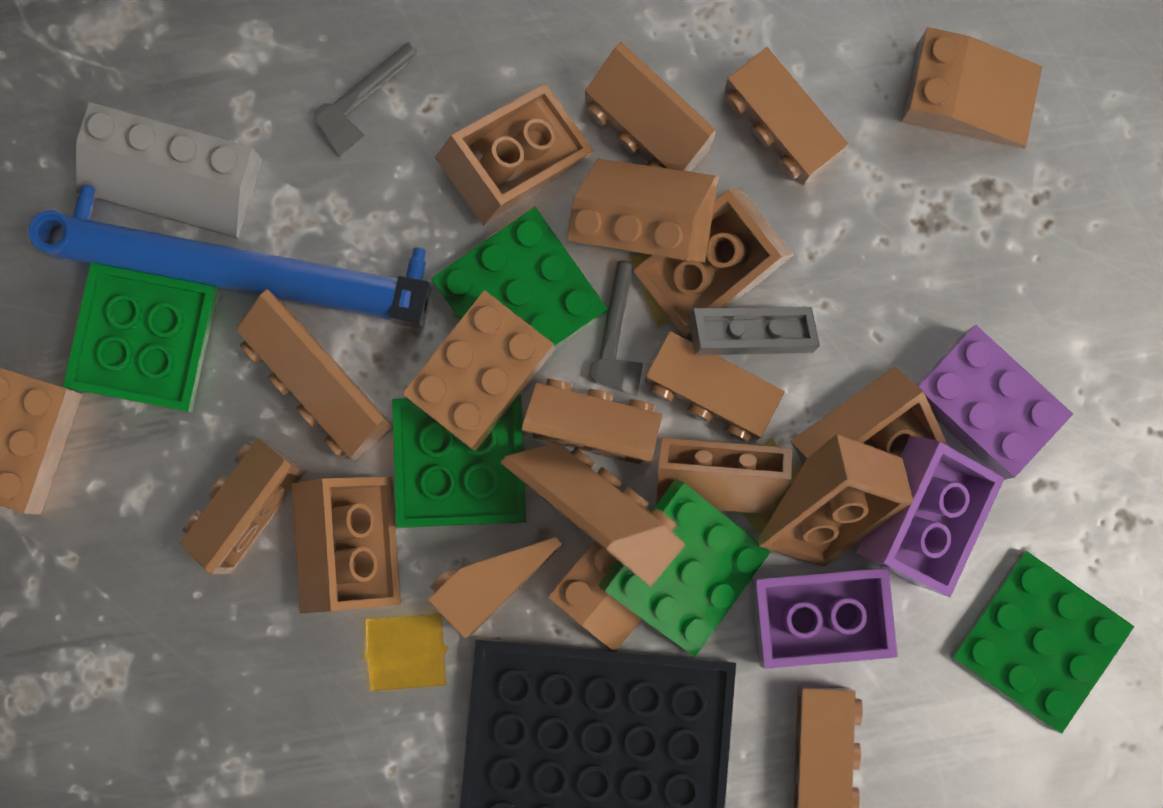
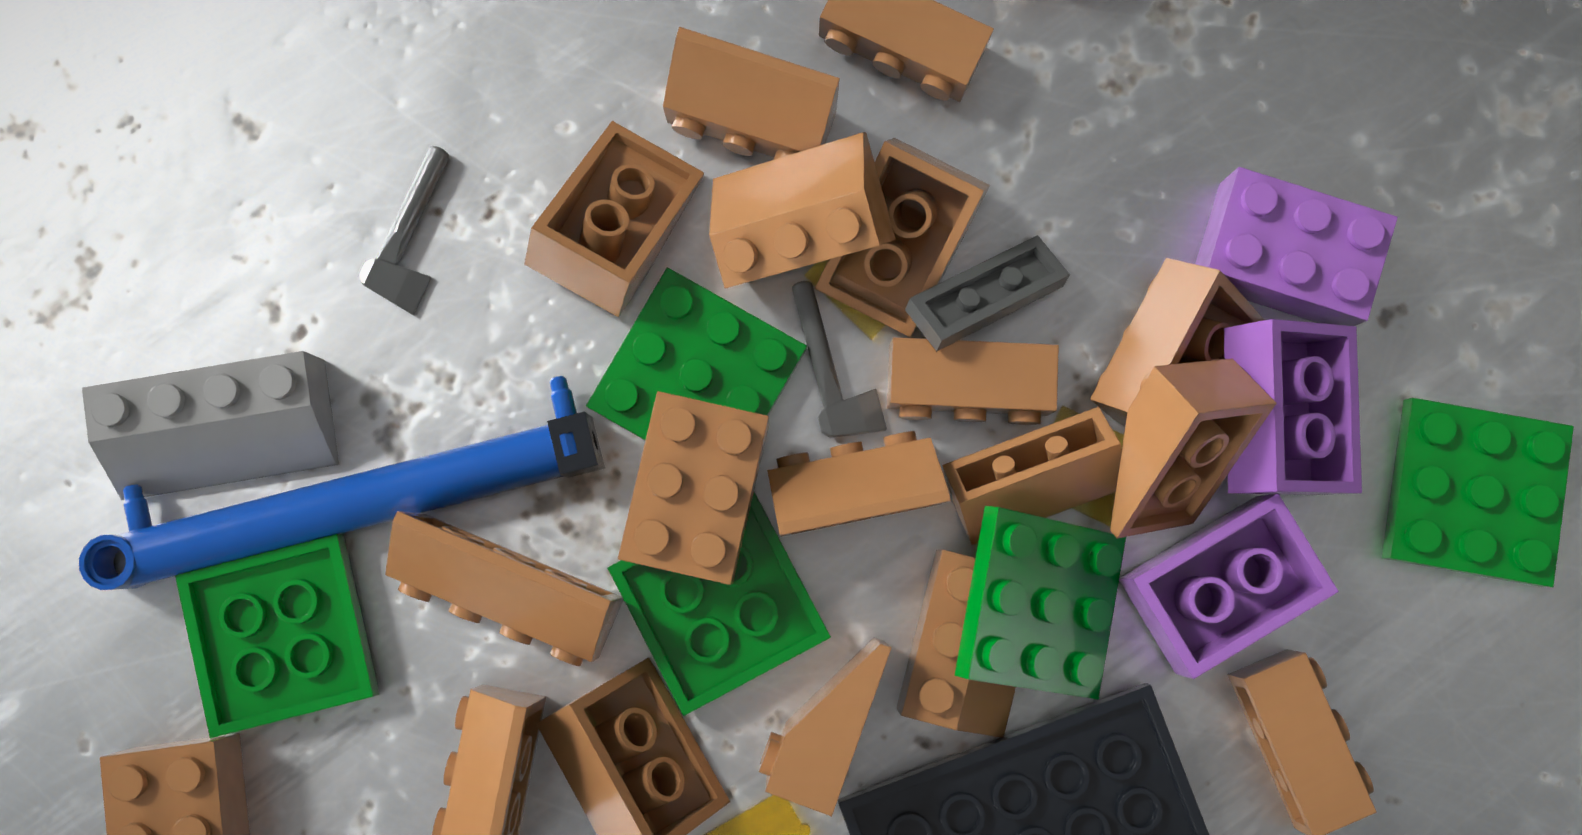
camera: 30 degrees left, 0 degrees up
medium nougat slope [501,442,686,587] -> none

